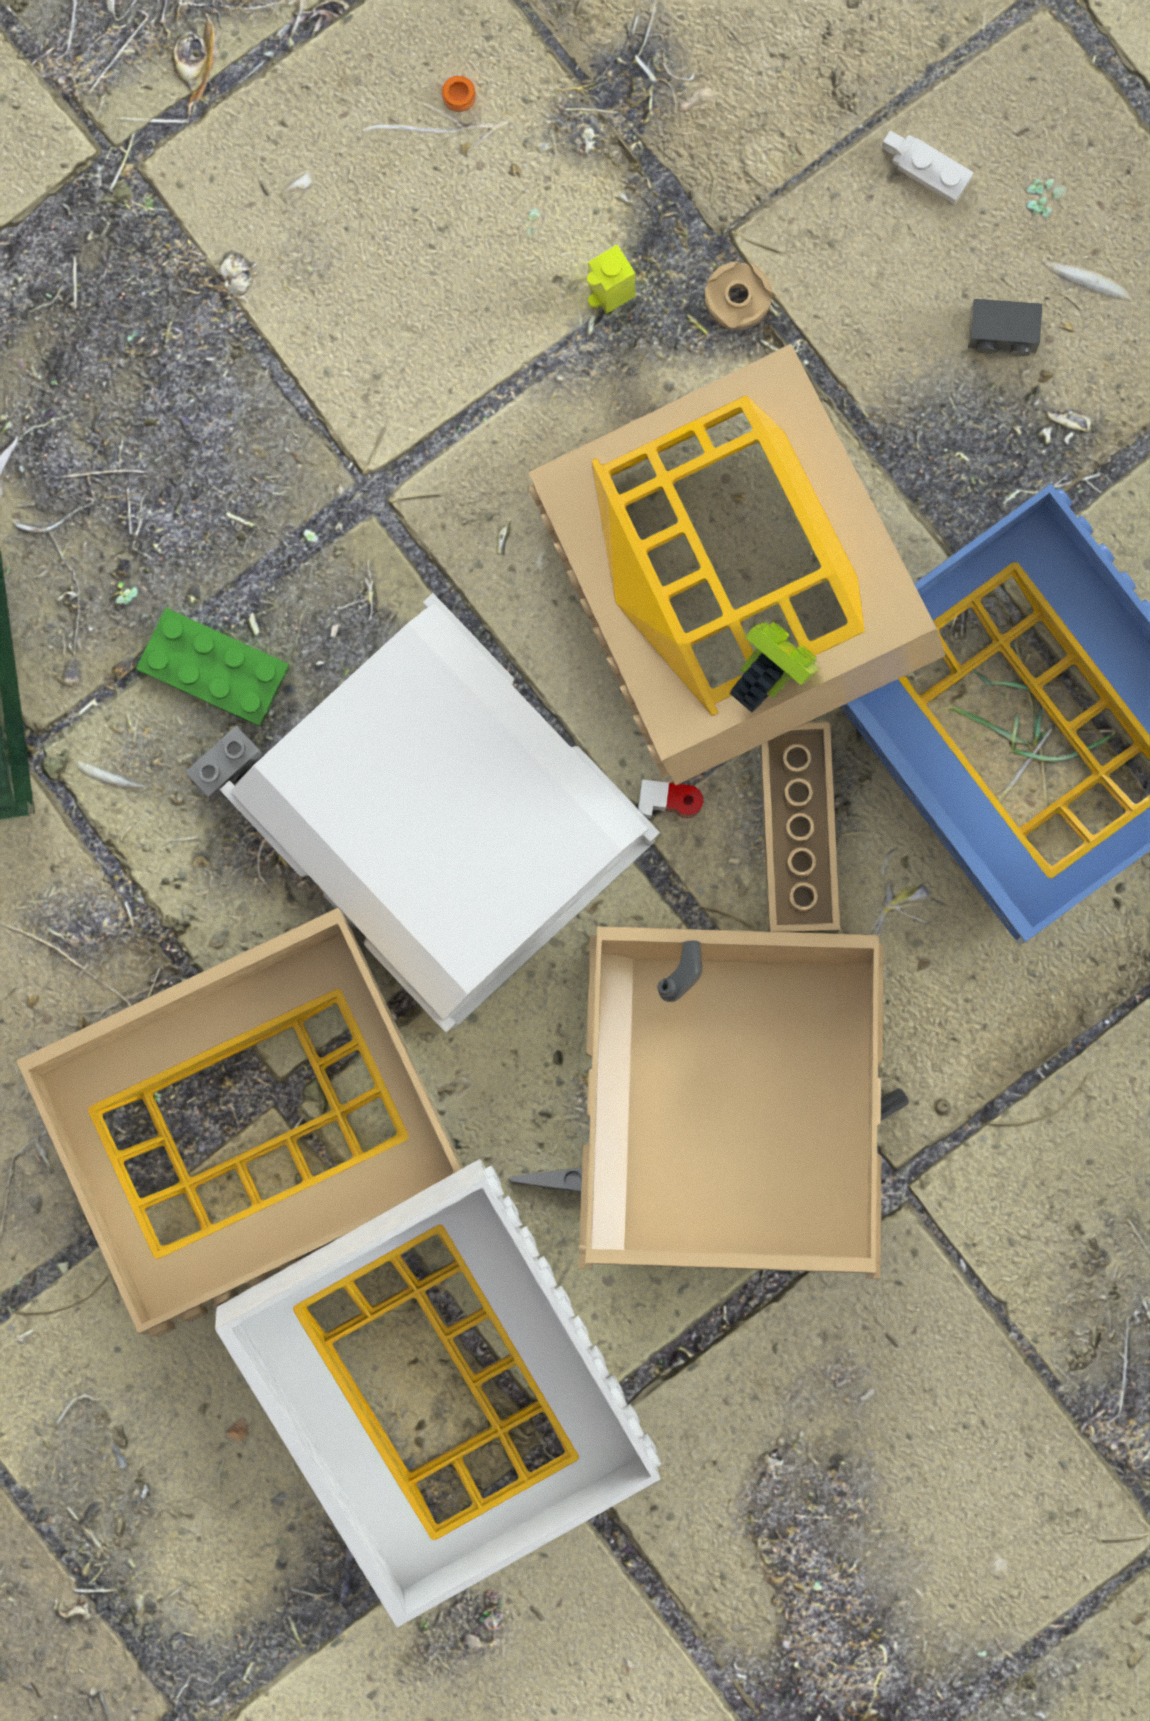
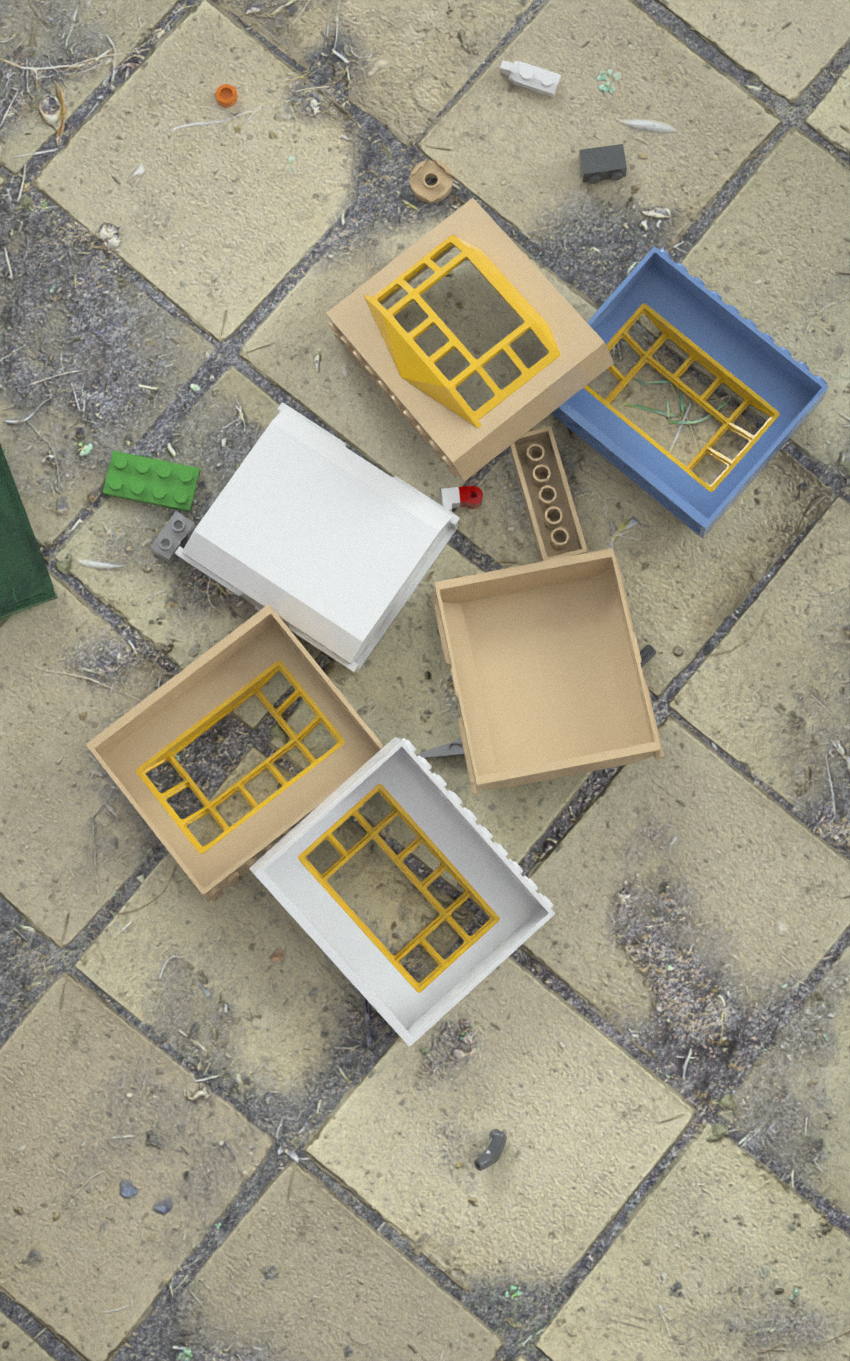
camera: 20 degrees left, 5 degrees down
neon yellow brick [587,245,635,314] -> none
dark grey arm [657,940,702,1002] -> none
lime plate [729,622,820,713] -> none

